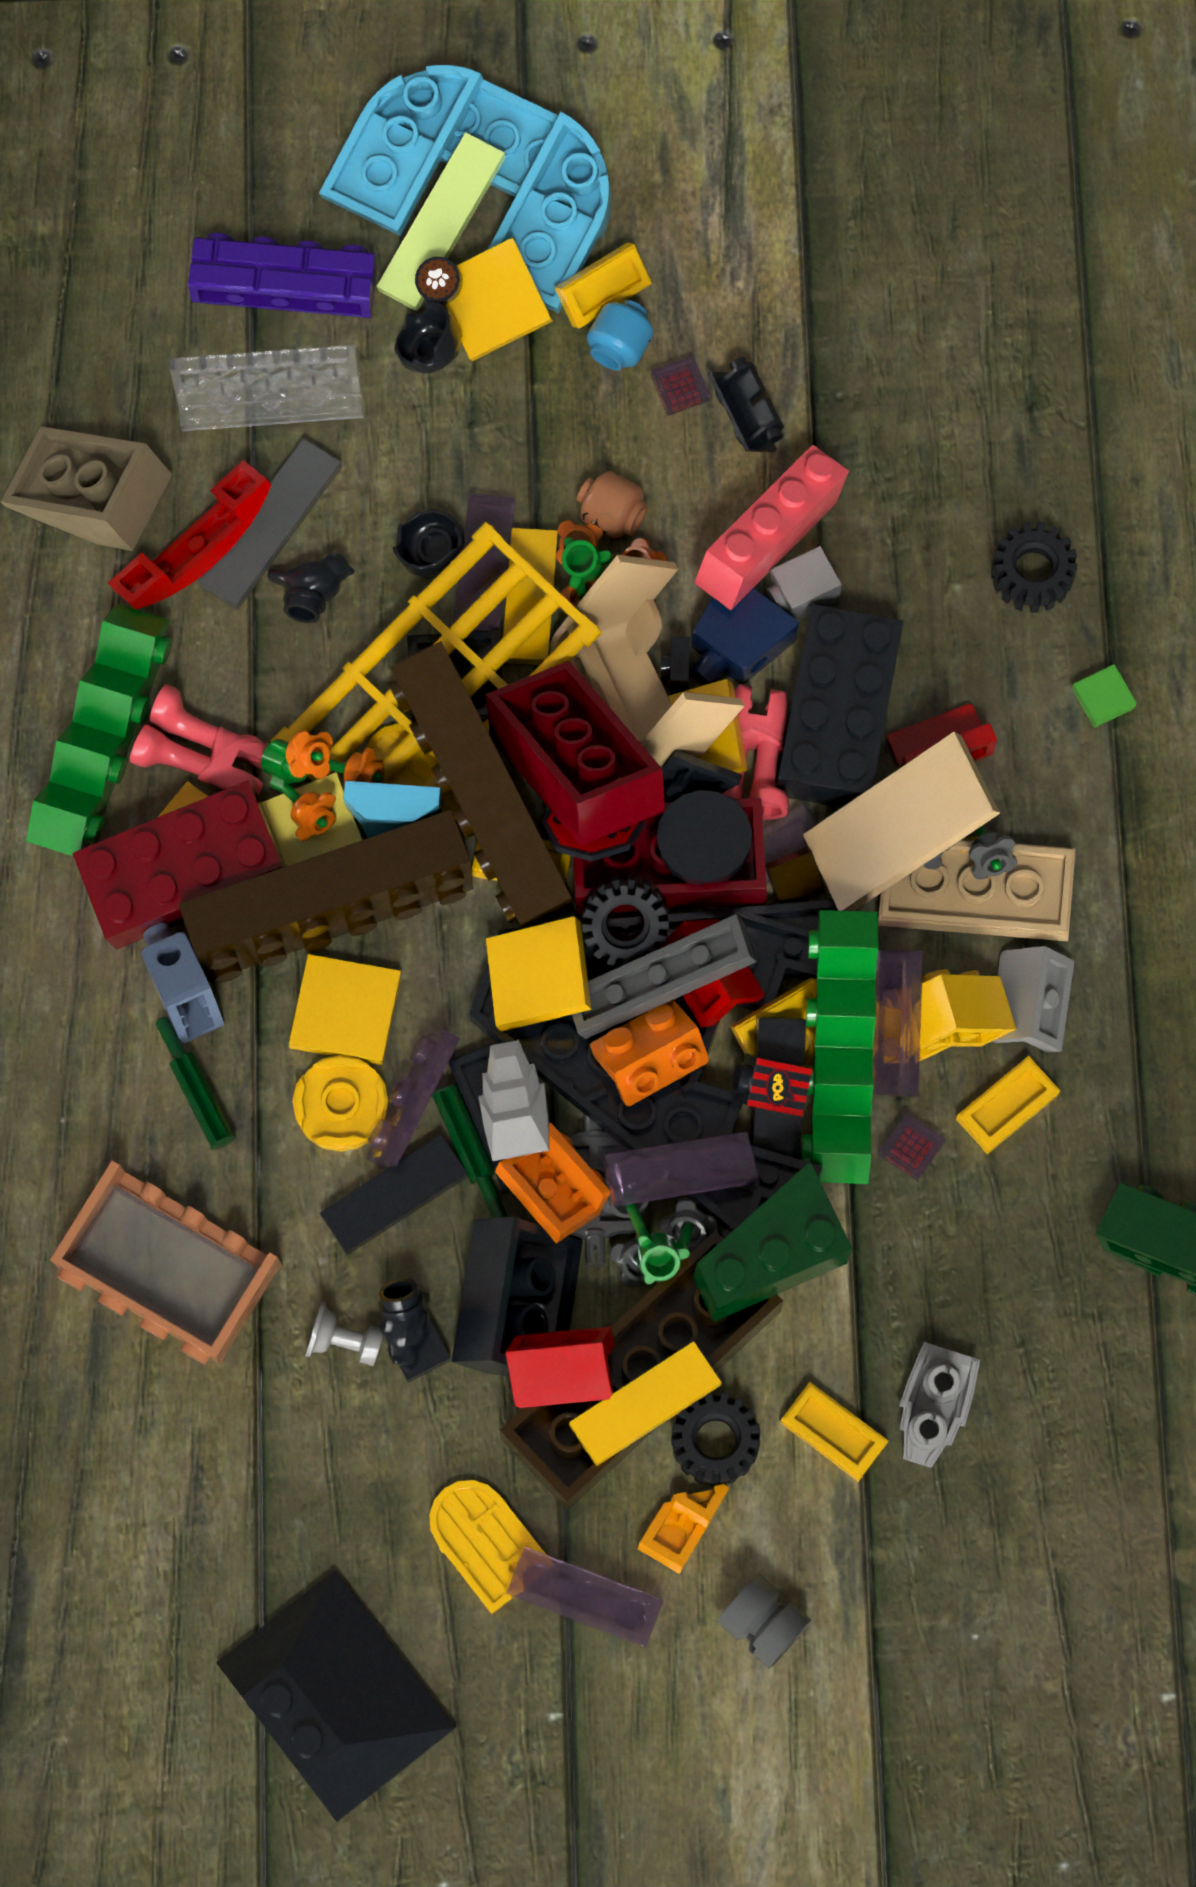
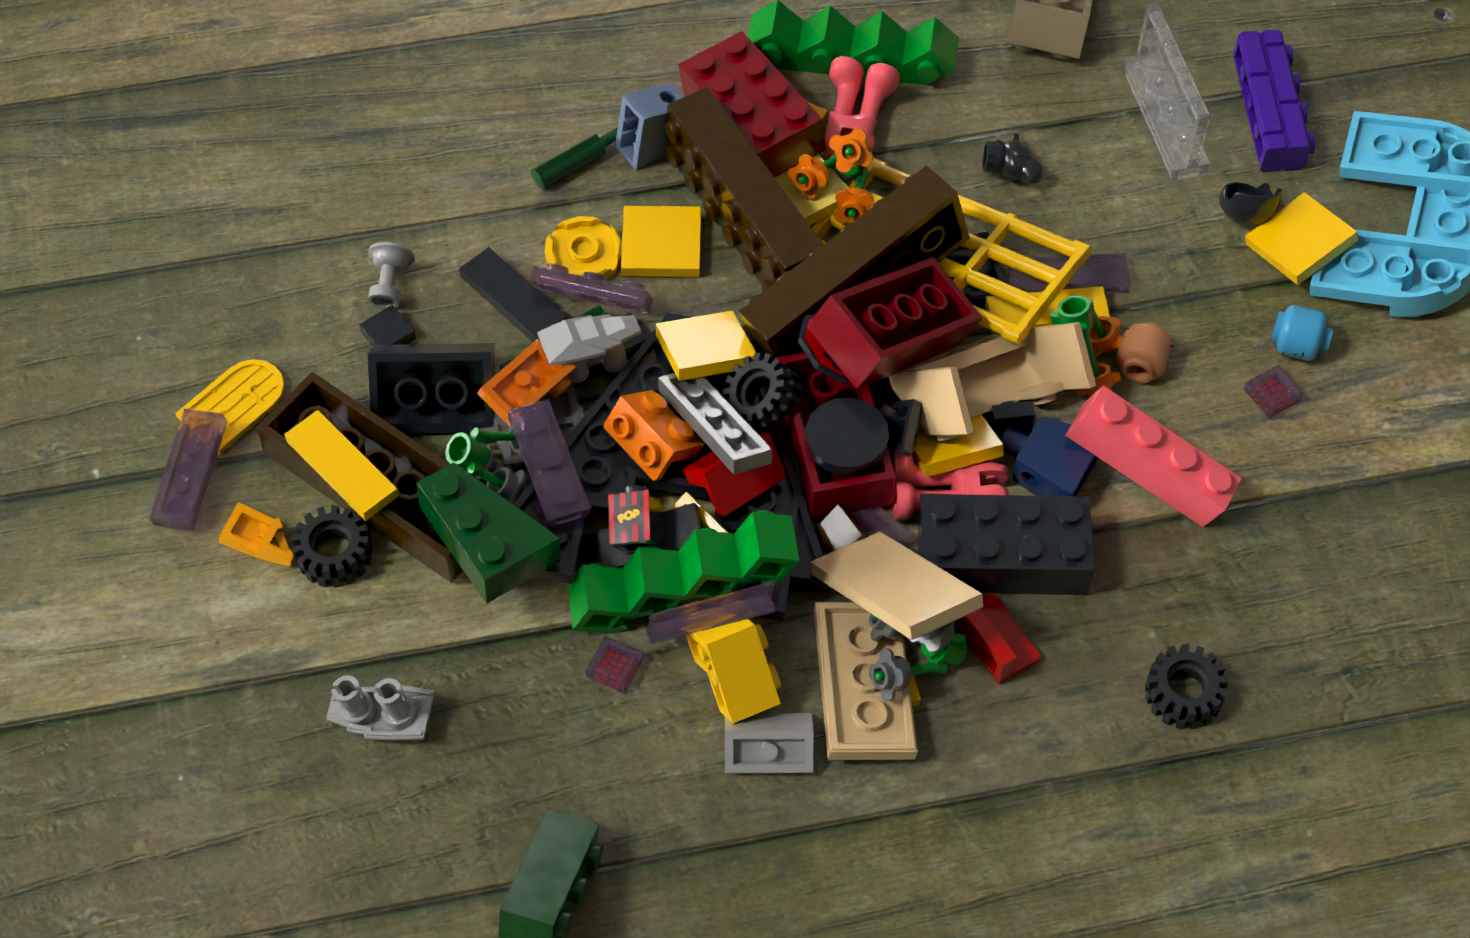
camera: 80 degrees right, 15 degrees down
clear window [50,1160,283,1365] -> none
red slope [108,460,271,609] -> none
dark grey tile [198,438,342,610] -> none
black slope [216,1570,456,1823] -> none
medium azure slope [343,781,443,838] -> none
yellowish green tile [376,132,506,311] -> none
black animal [378,1279,430,1366] -> none
black hair [392,509,465,579] -> none
tile [415,257,463,304] -> none
panel [506,1326,614,1408] -> none
yellow tile [554,242,652,329] -> none
black hinge [708,357,784,452] -> none
dark grey wheel [717,1573,812,1669] -> none
light grey brick [766,546,842,621] -> none
yellow tile [780,1382,888,1482] -> none
yellow tile [956,1056,1060,1155] -> none
bright green tile [1072,664,1137,728] -> none

